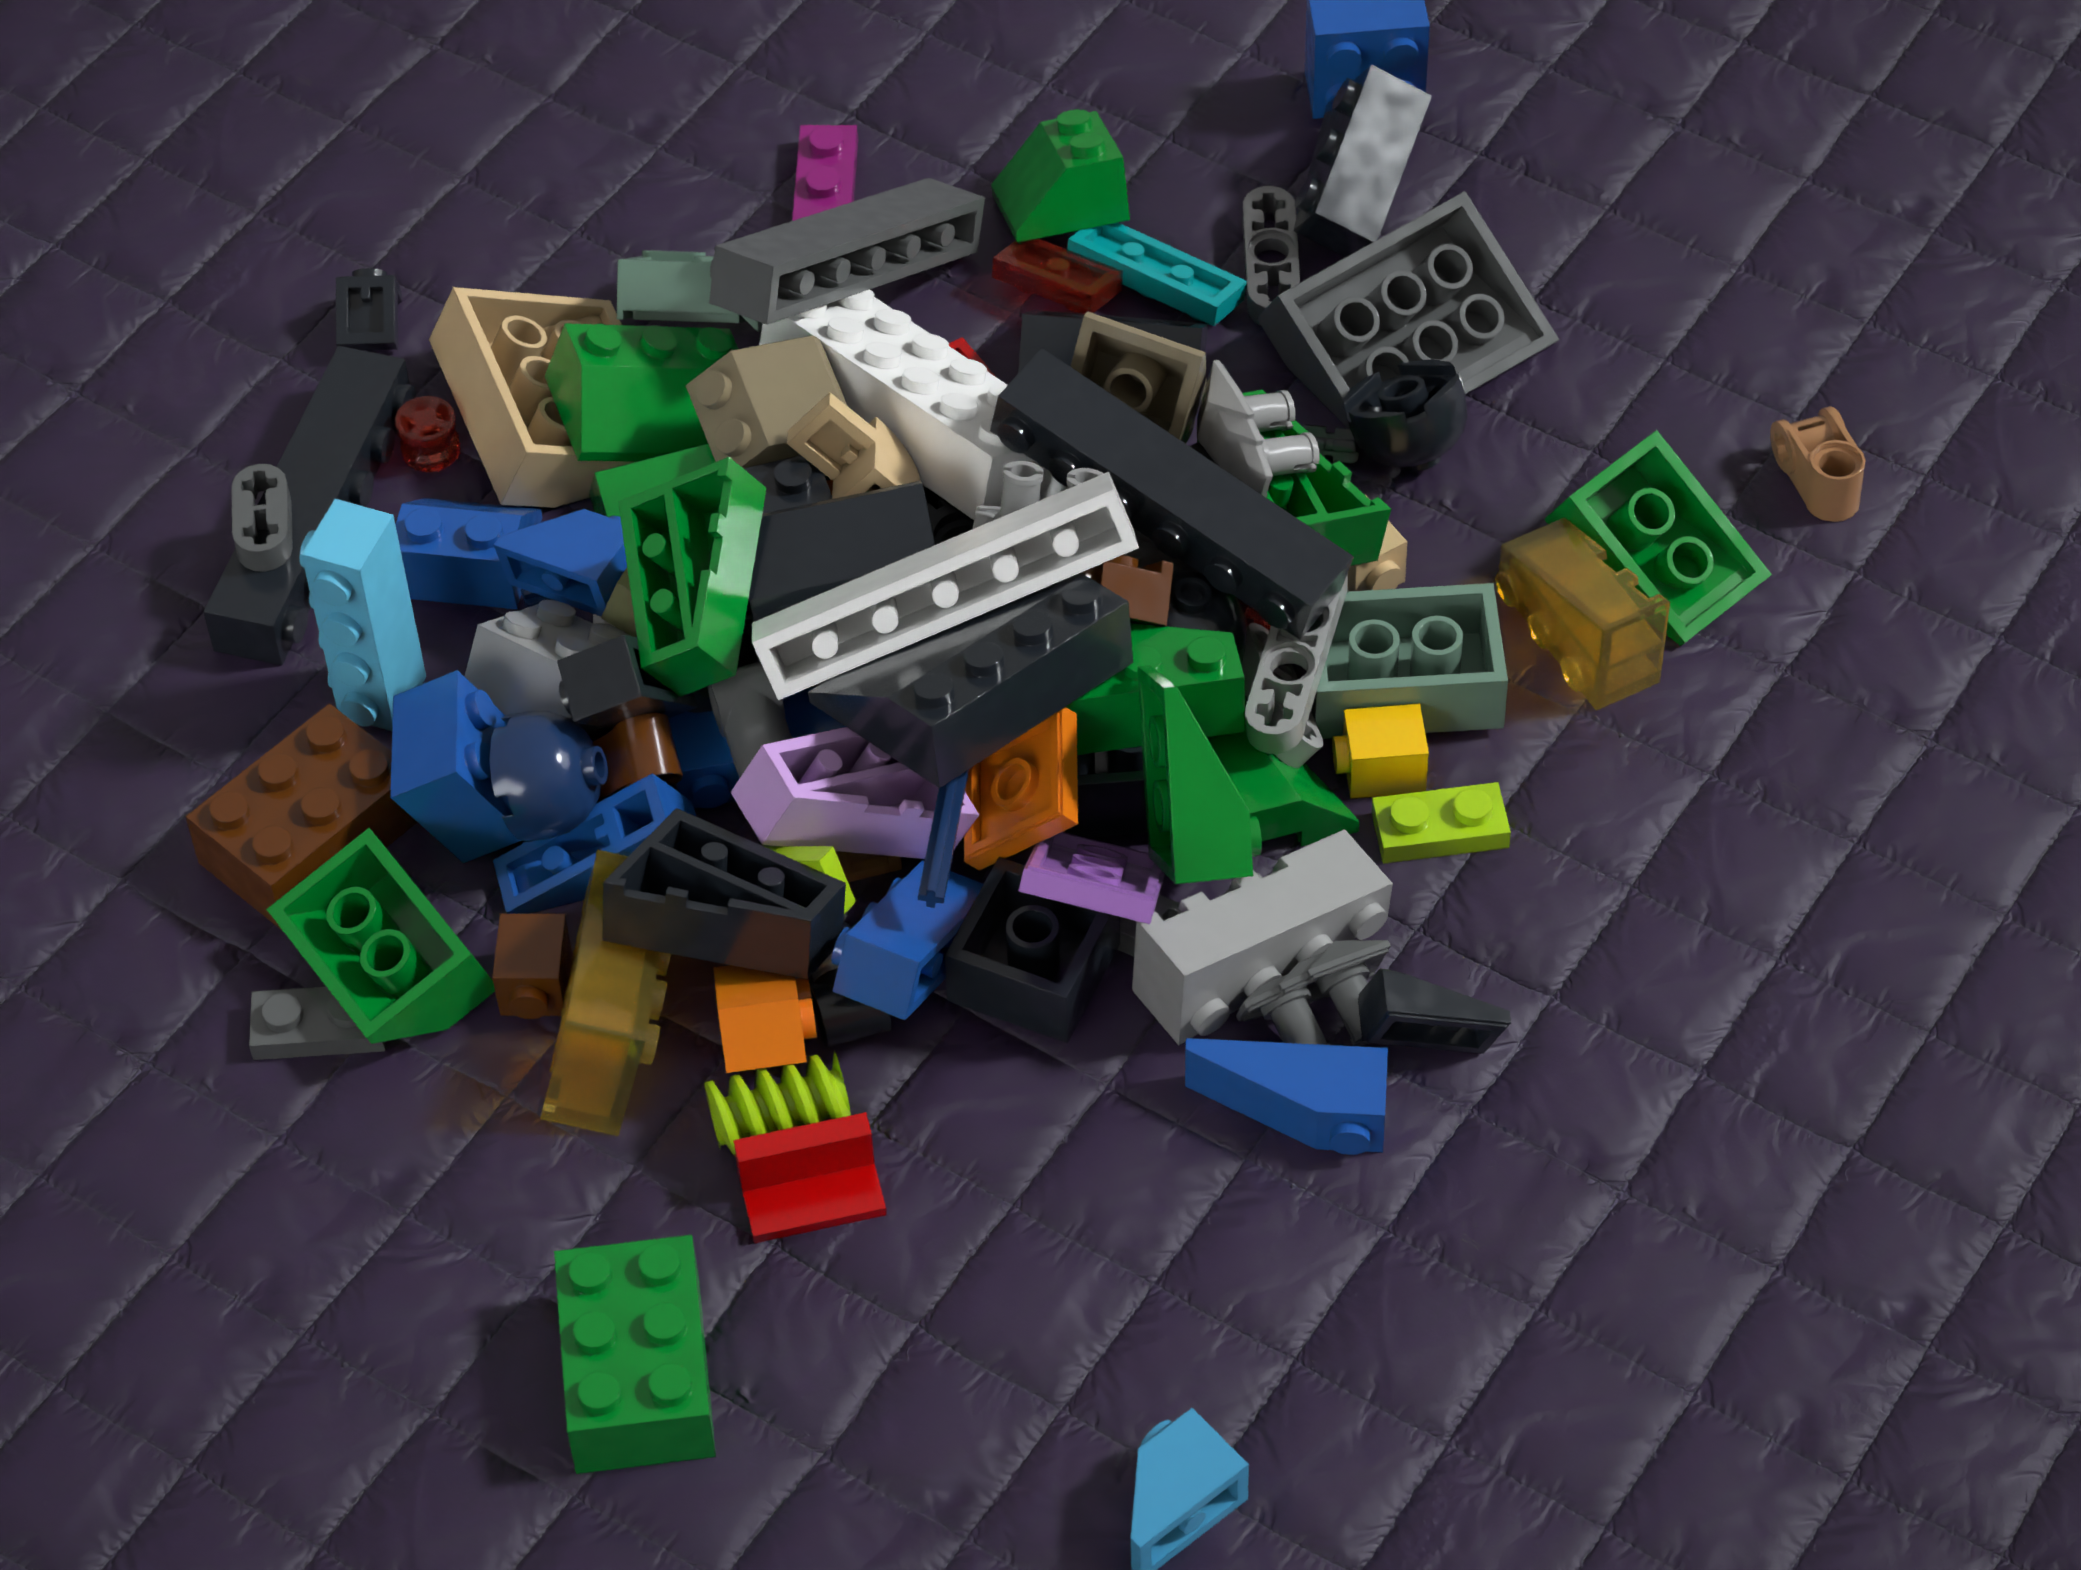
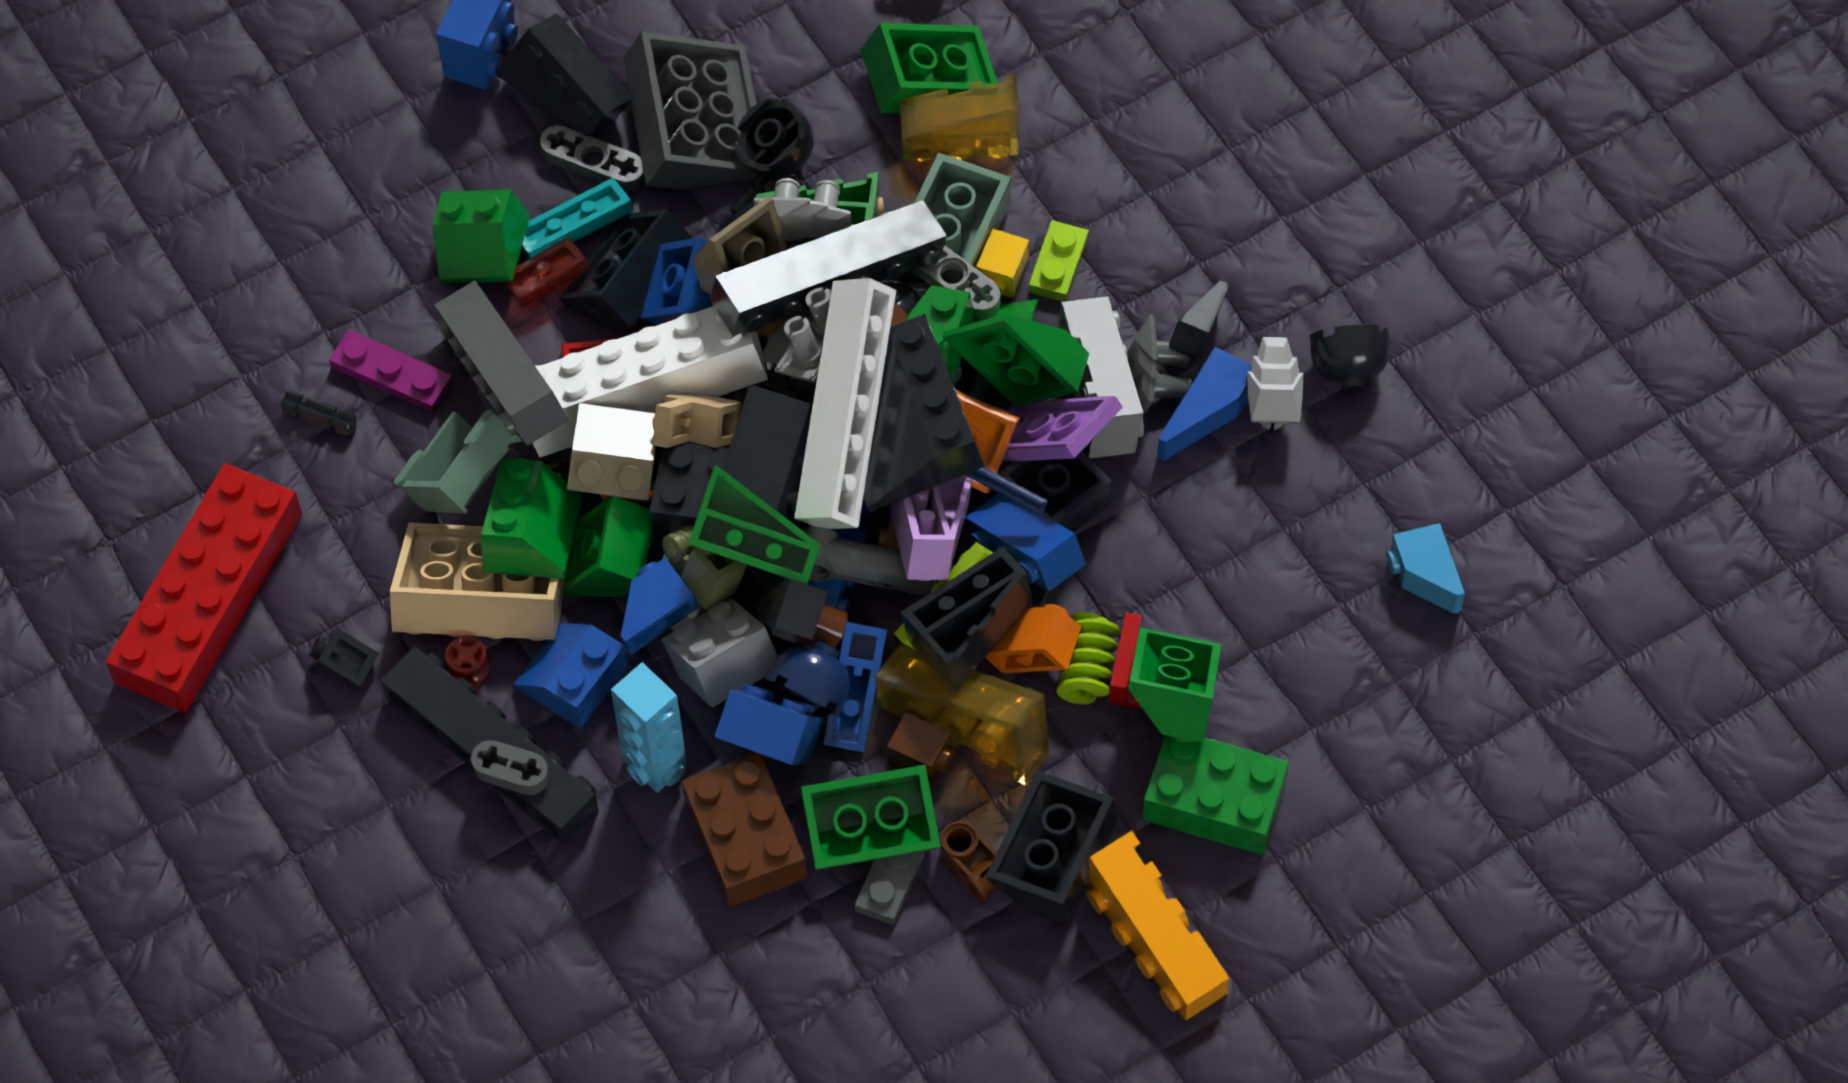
camera: 65 degrees left, 10 degrees up
none -> red brick [106,463,302,714]
none -> black axle [281,391,358,436]
none -> reddish brown piece [940,821,997,904]
none -> black slope [986,770,1117,926]
none -> light orange wedge [1086,831,1229,1021]
none -> green slope [1128,627,1221,743]
none -> light grey connector [1247,337,1303,430]
none -> black cylinder [1309,324,1390,391]

